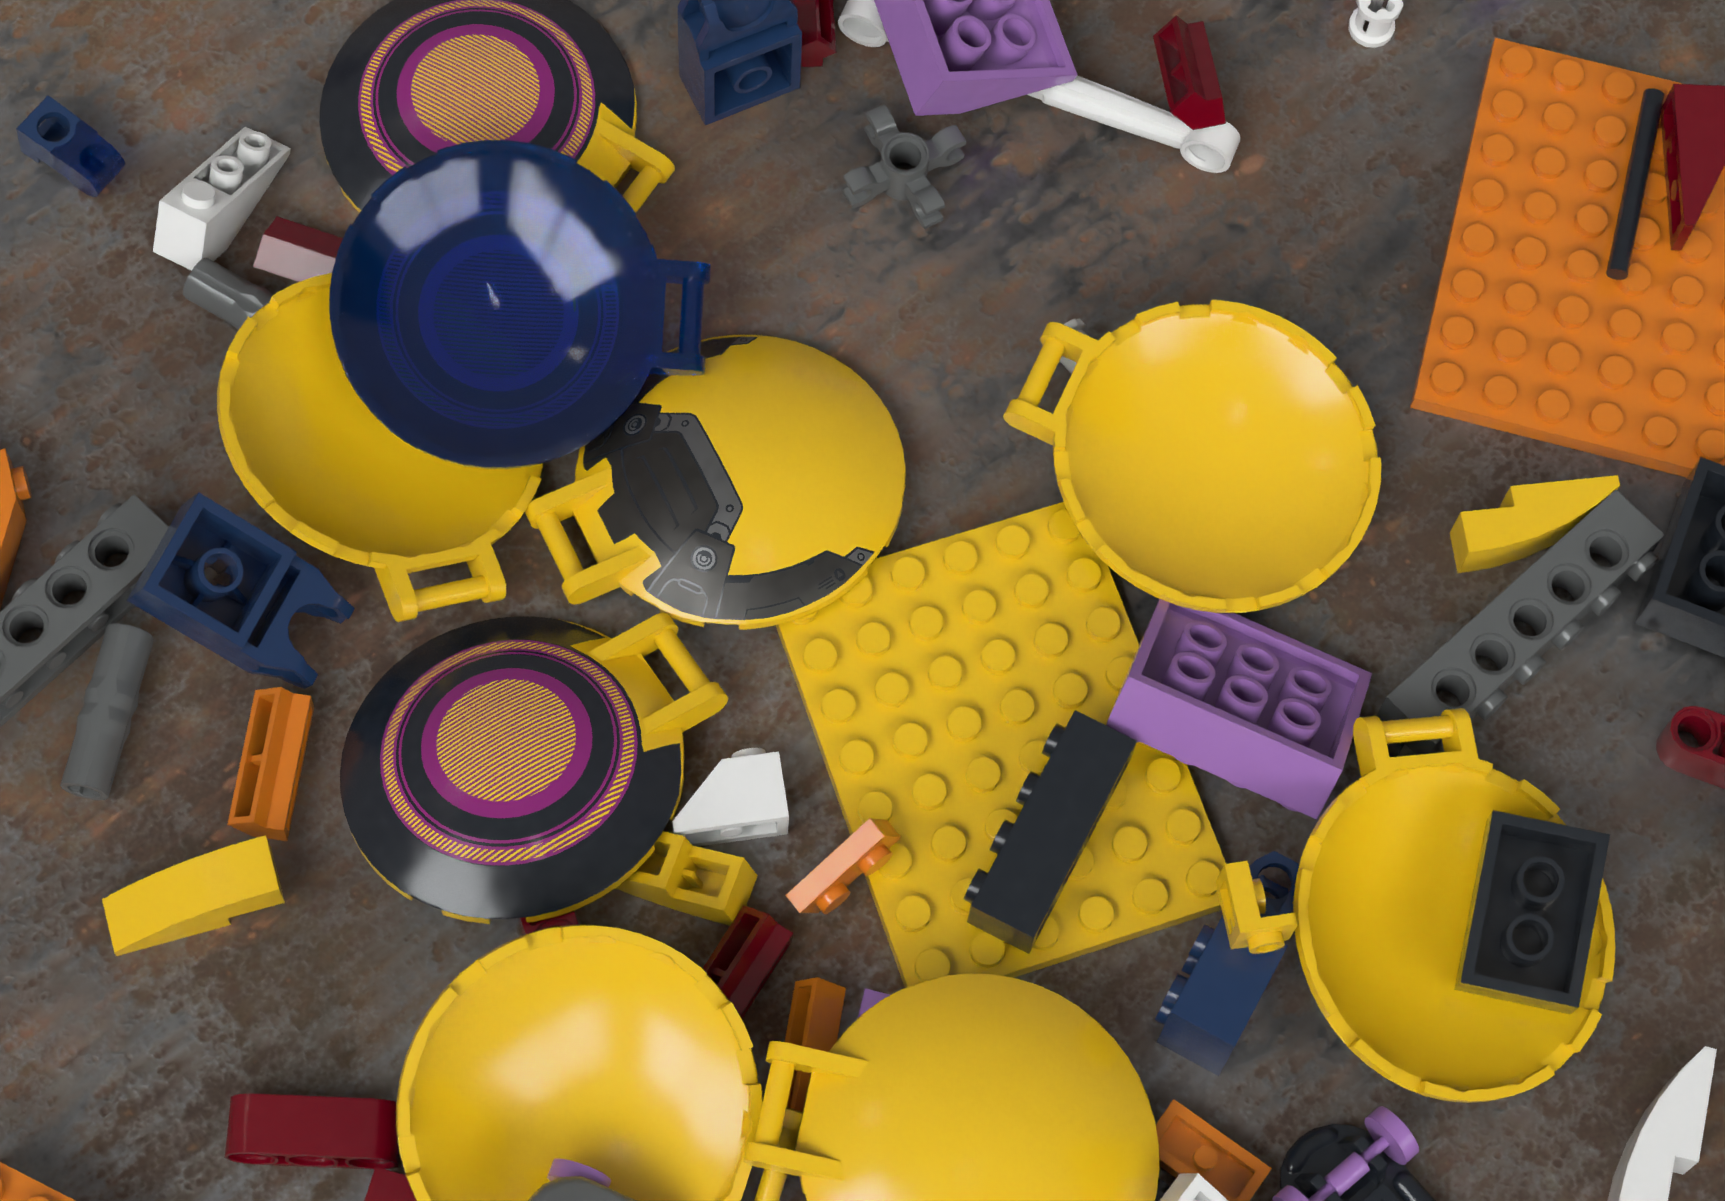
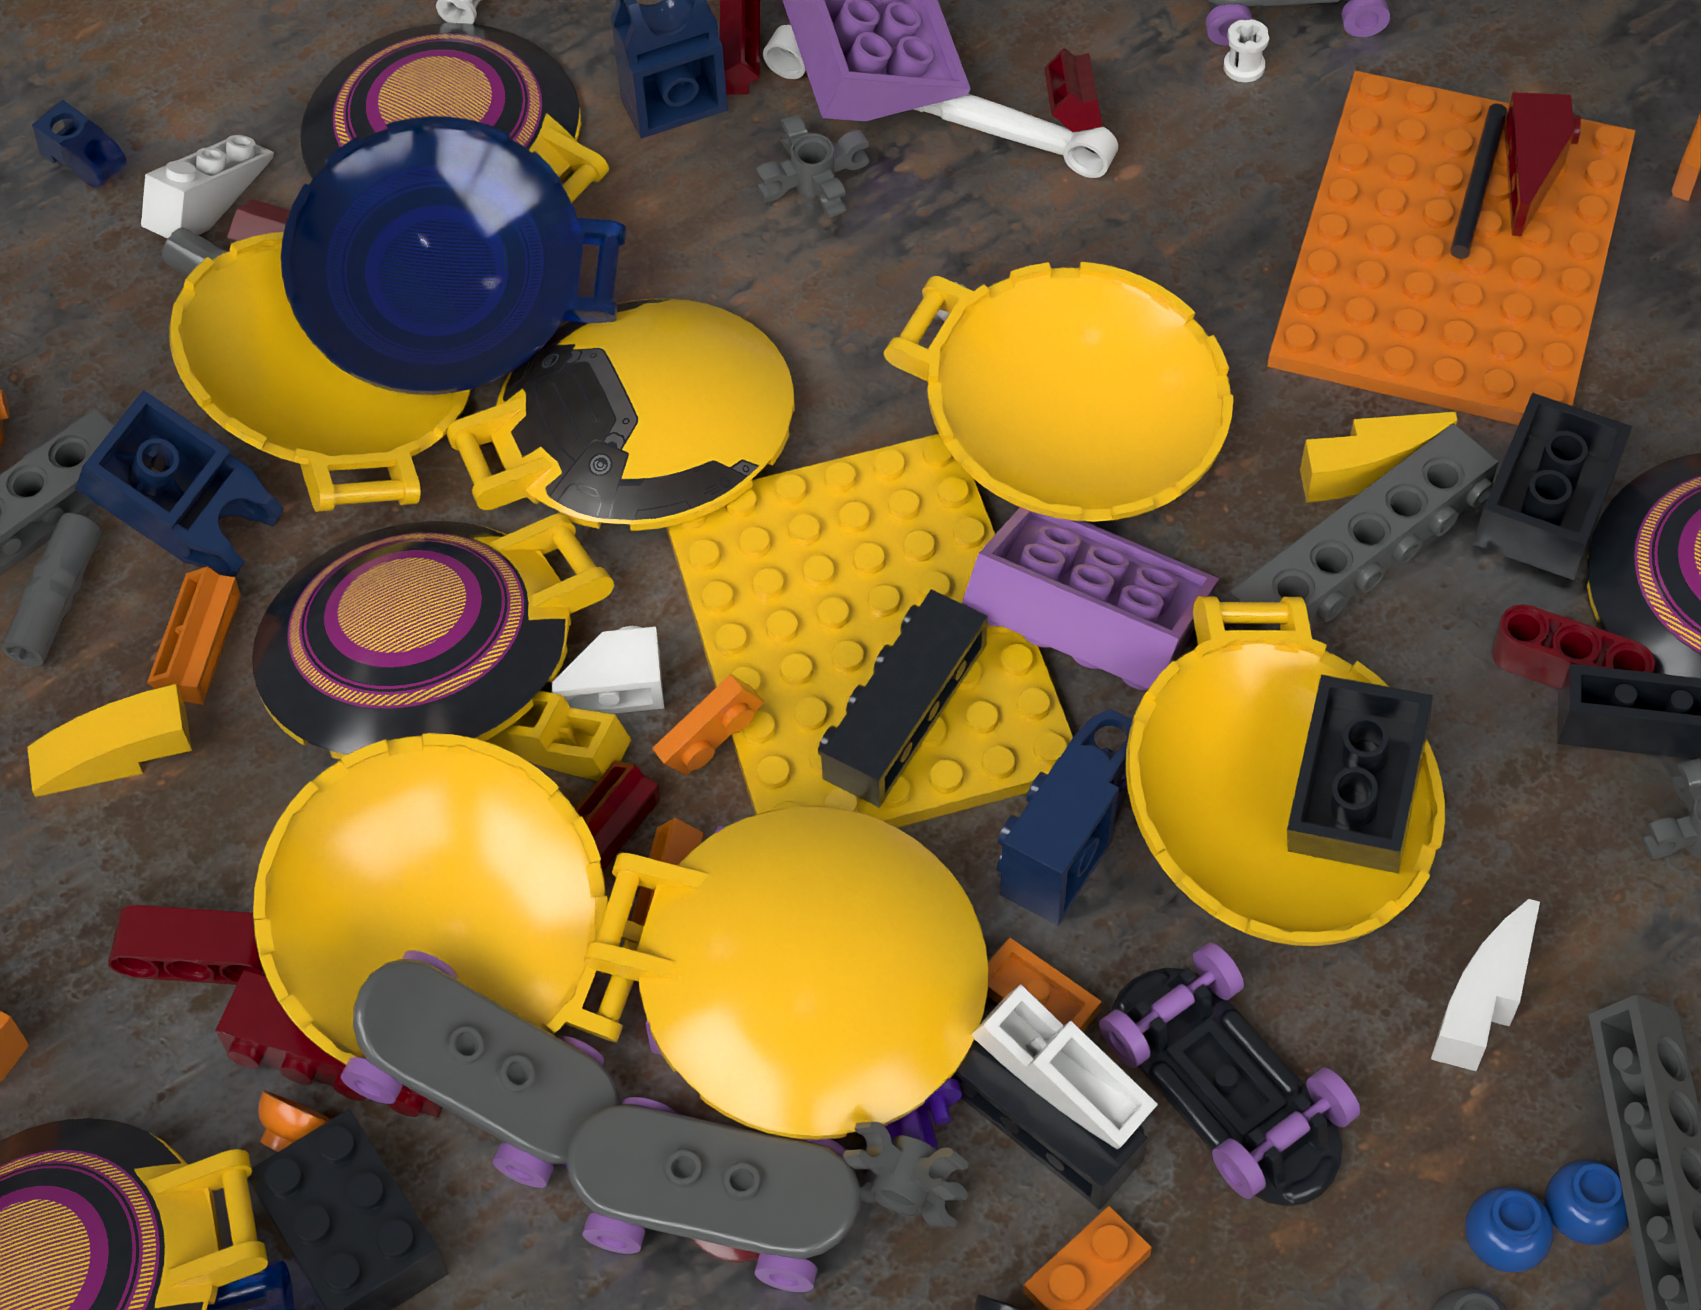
camera: 10 degrees right, 10 degrees down
yellow bracket [1216,861,1298,954] -> none

